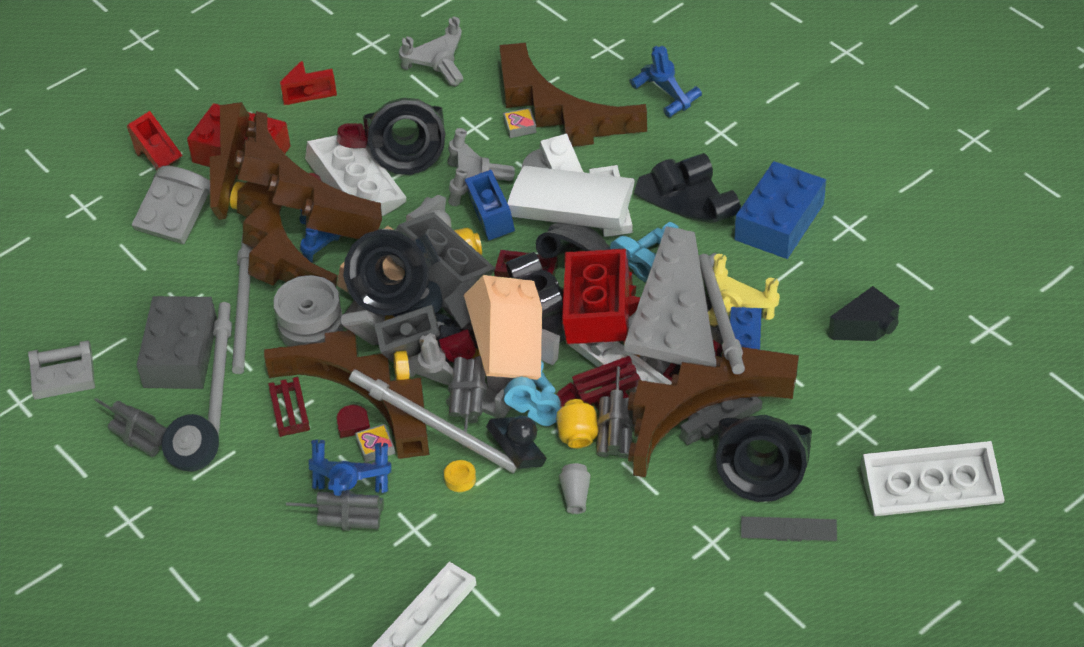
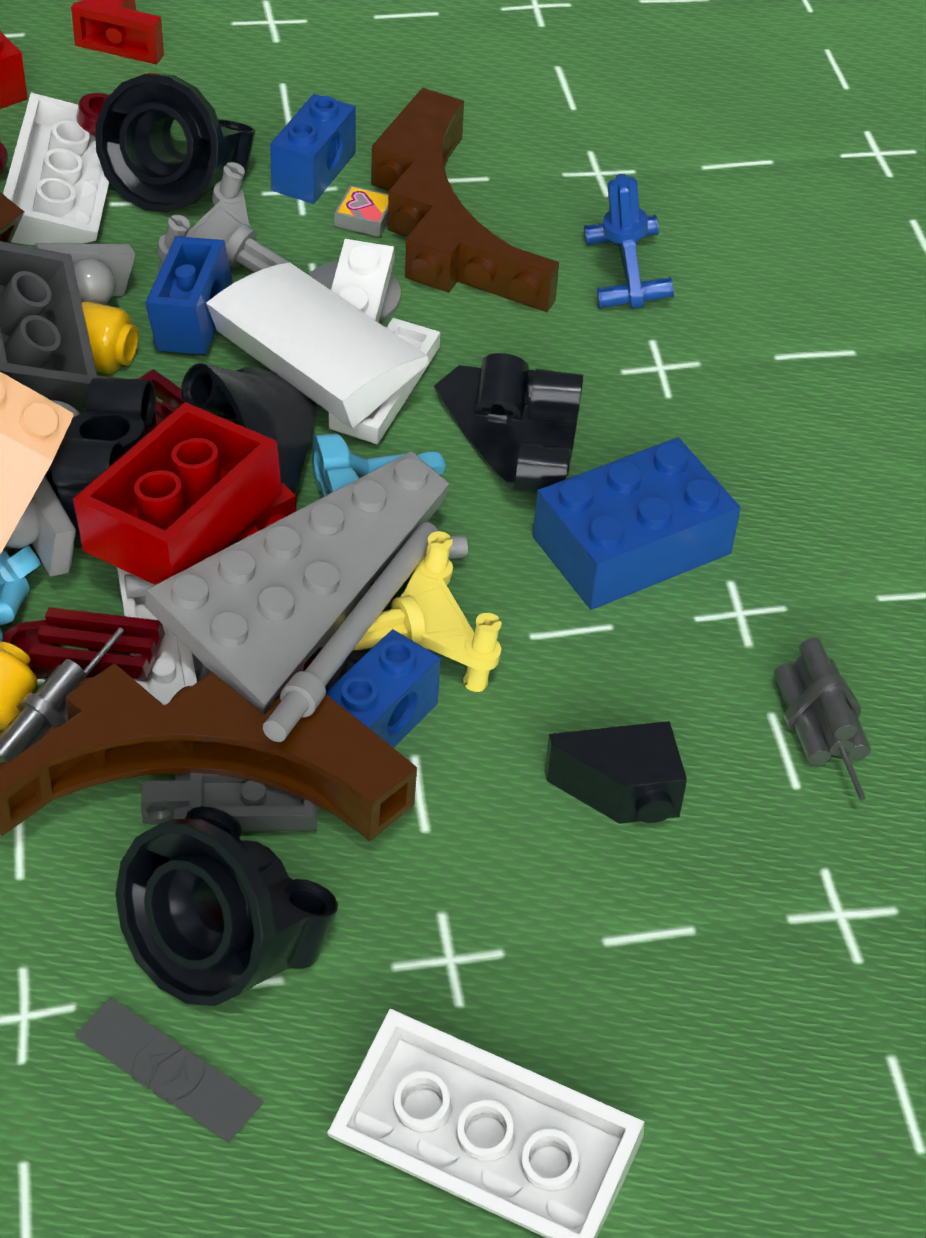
camera: 25 degrees right, 0 degrees up
light grey axle [399,17,463,86] -> none
none -> blue brick [270,94,356,204]
none -> flat silver piece [774,638,871,801]

